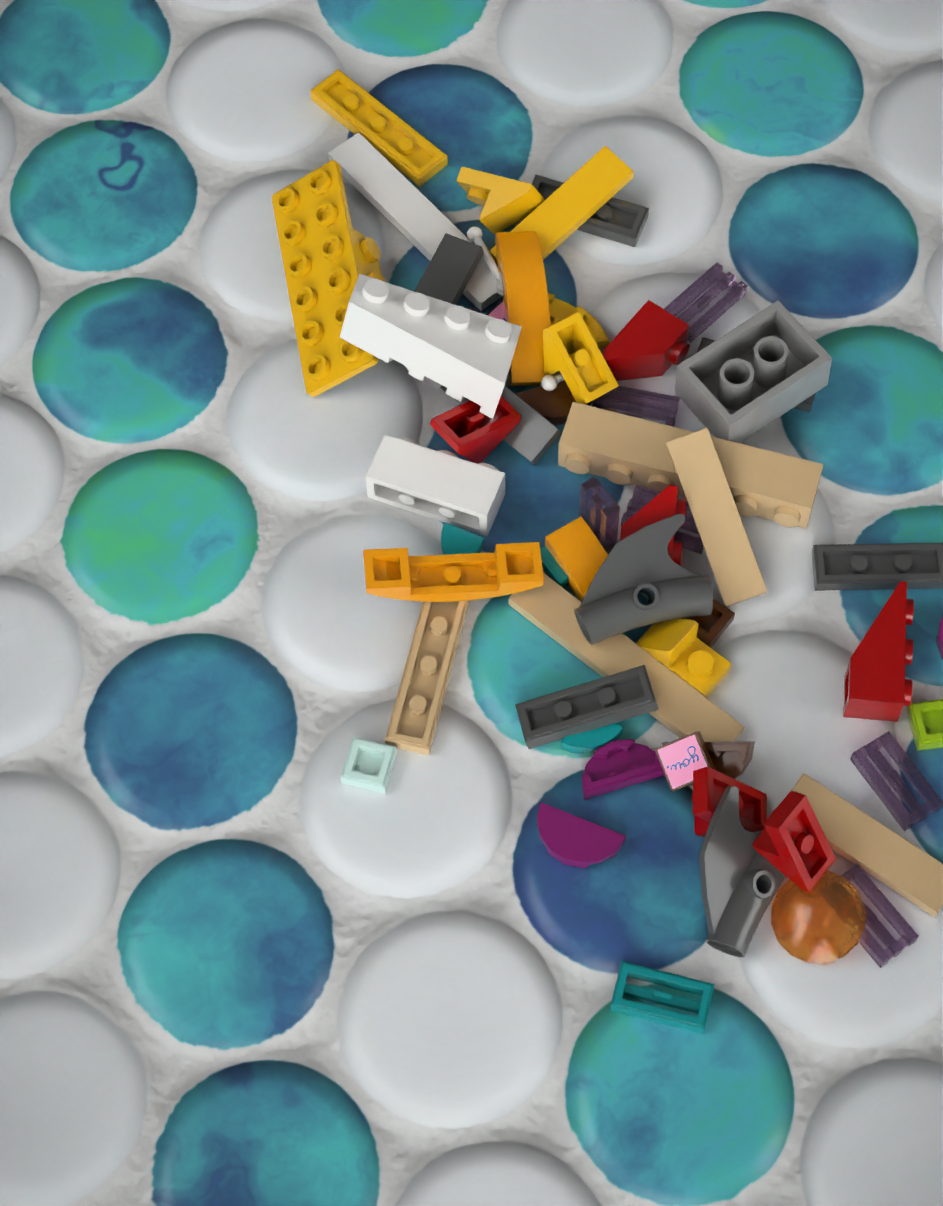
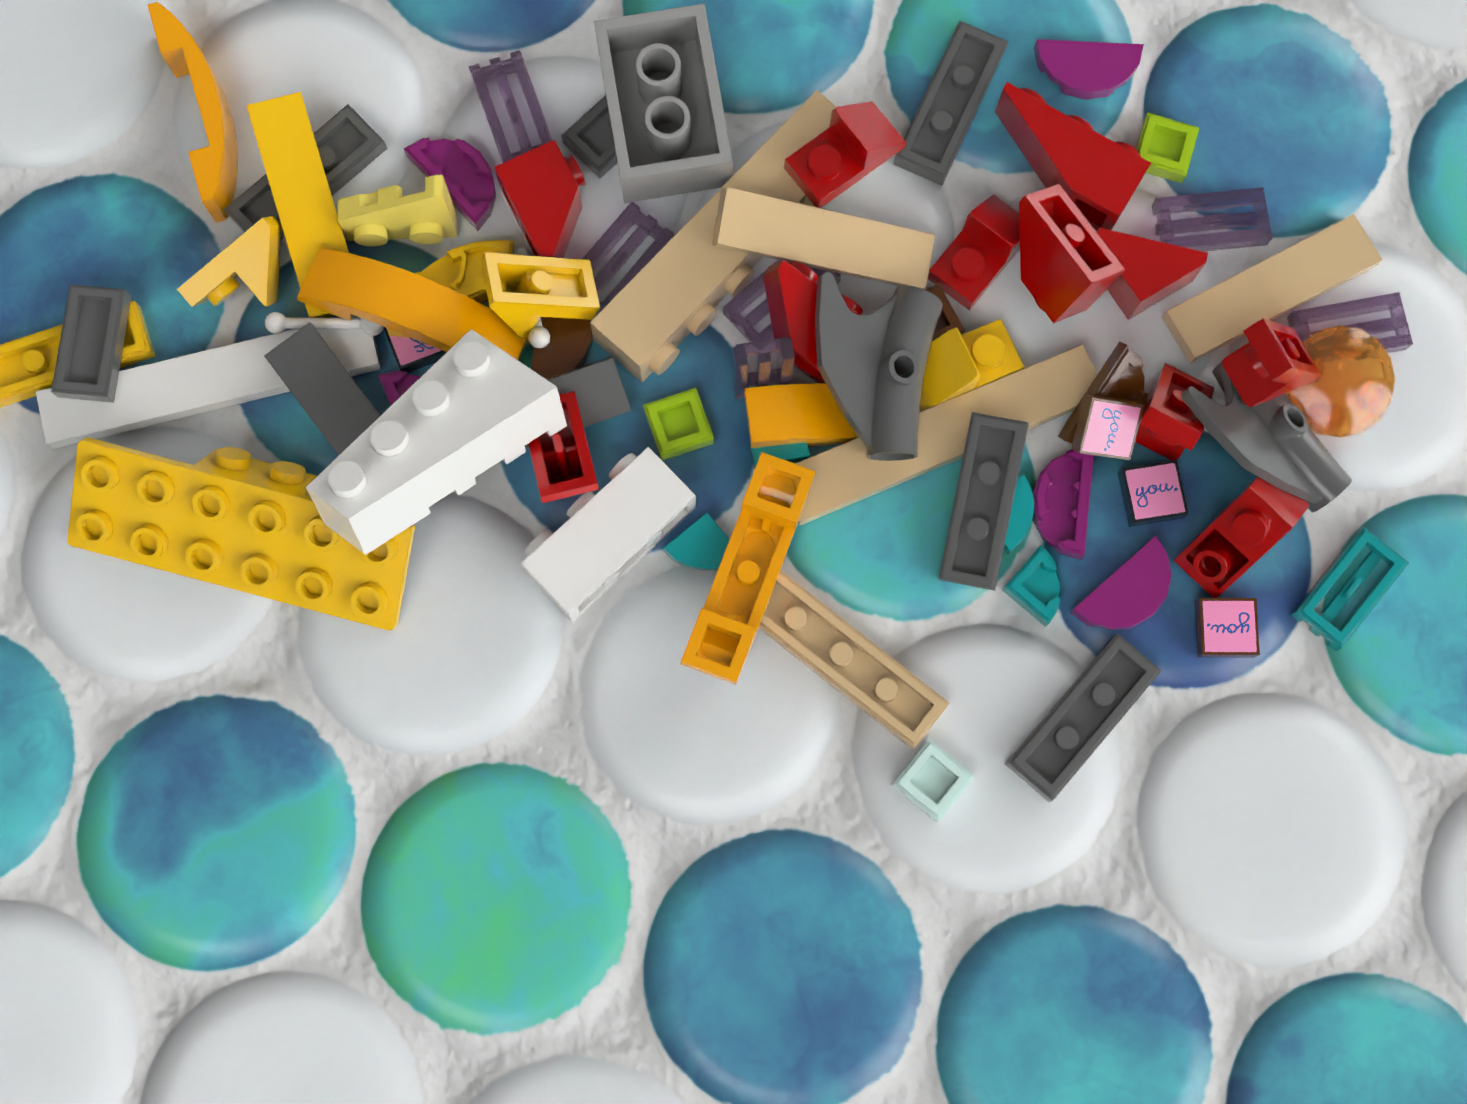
camera: 70 degrees left, 15 degrees up
none -> dark grey tile [51,284,132,403]
none -> light orange slope [147,2,238,223]
none -> light yellow wing [338,175,458,246]
none -> magenta tile [404,137,496,231]
none -> lime tile [643,388,714,461]
none -> red slope [784,101,907,208]
none -> red slope [927,194,1020,311]
none -> teal tile [1002,545,1060,627]
none -> dark grey tile [1005,633,1162,802]
none -> red slope [1019,184,1125,324]
none -> red slope [1096,228,1208,320]
none -> bright pink tile [1118,460,1189,527]
none -> red slope [1174,476,1310,598]
none -> bright pink tile [1195,598,1260,658]

